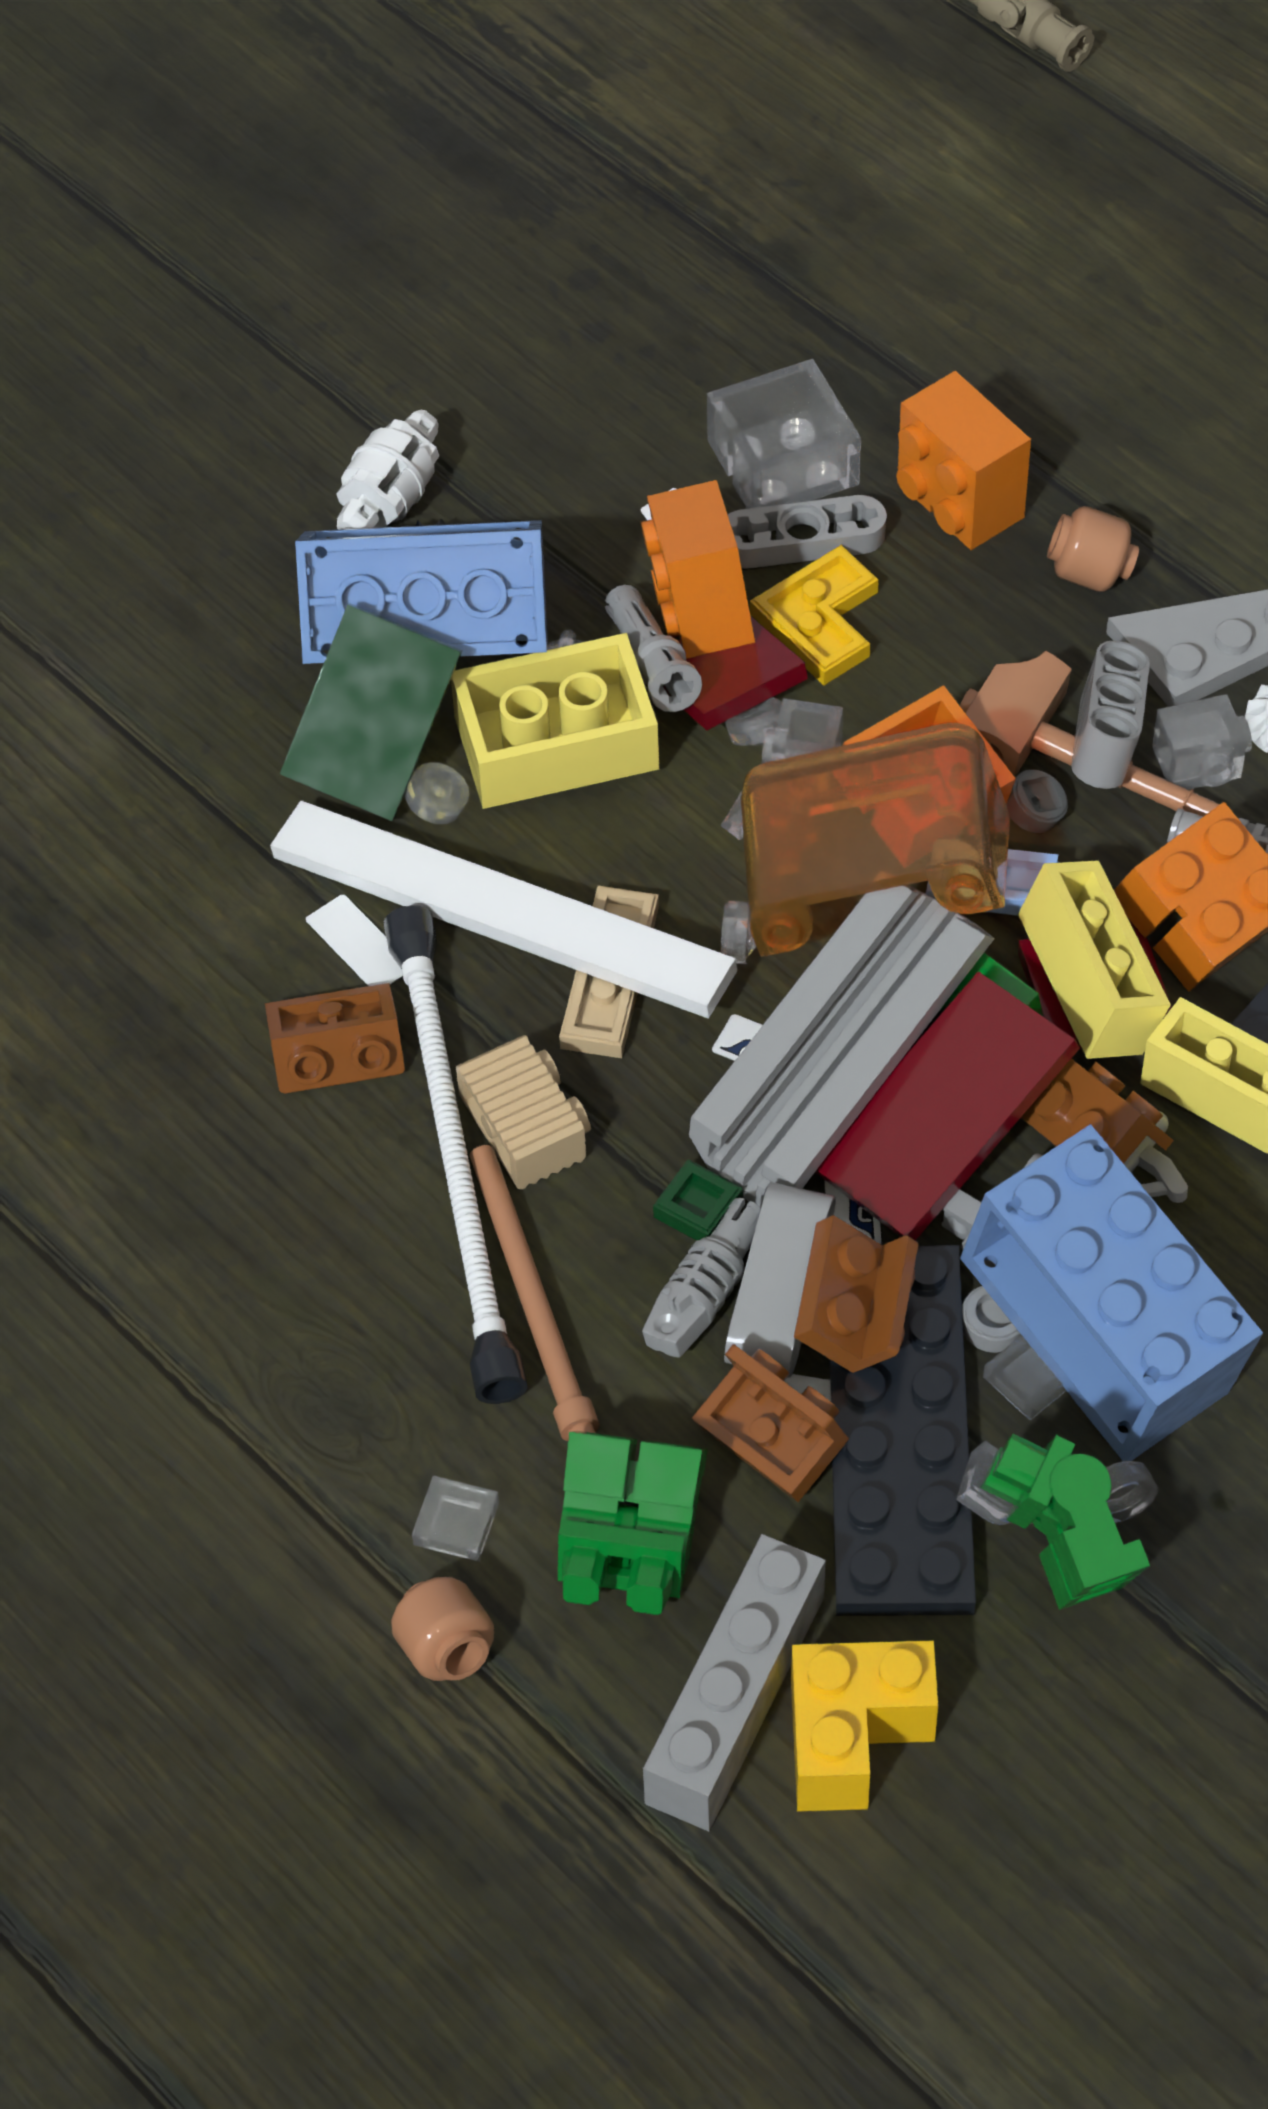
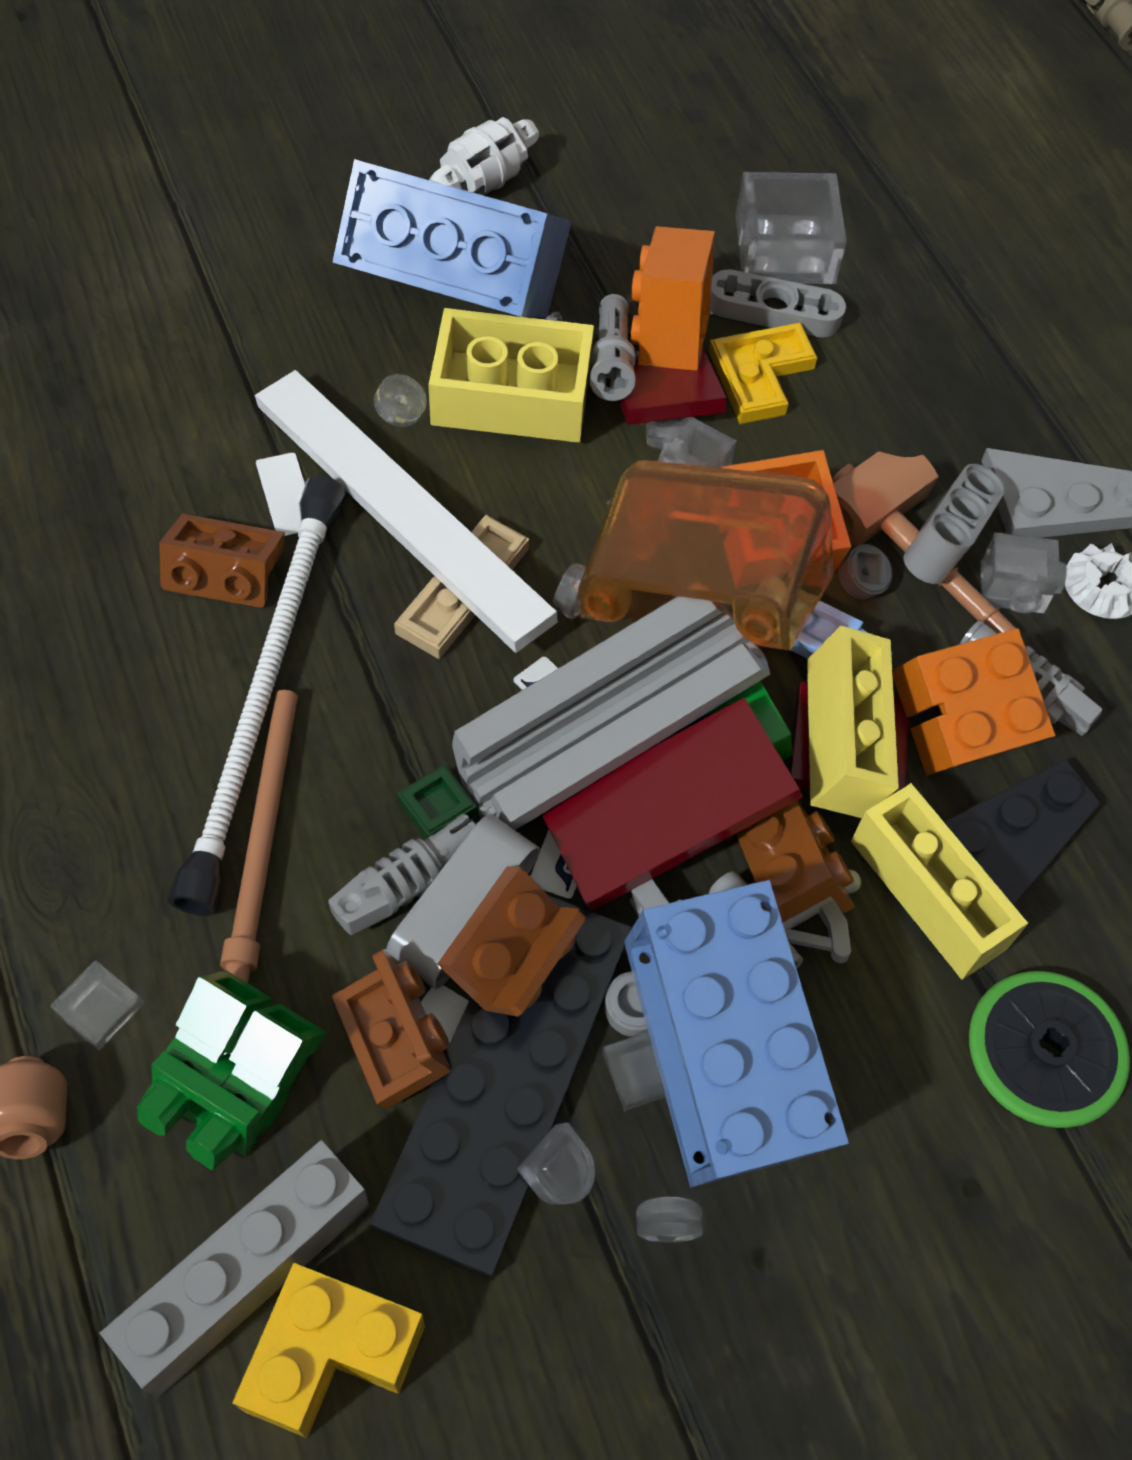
camera: 15 degrees right, 5 degrees up
dark green tile [280,603,463,821] -> none
tan brick [456,1035,591,1189] -> none
orange piece [896,371,1031,550] -> none
green hips [980,1434,1150,1610] -> none
nougat head [1047,506,1139,592] -> none

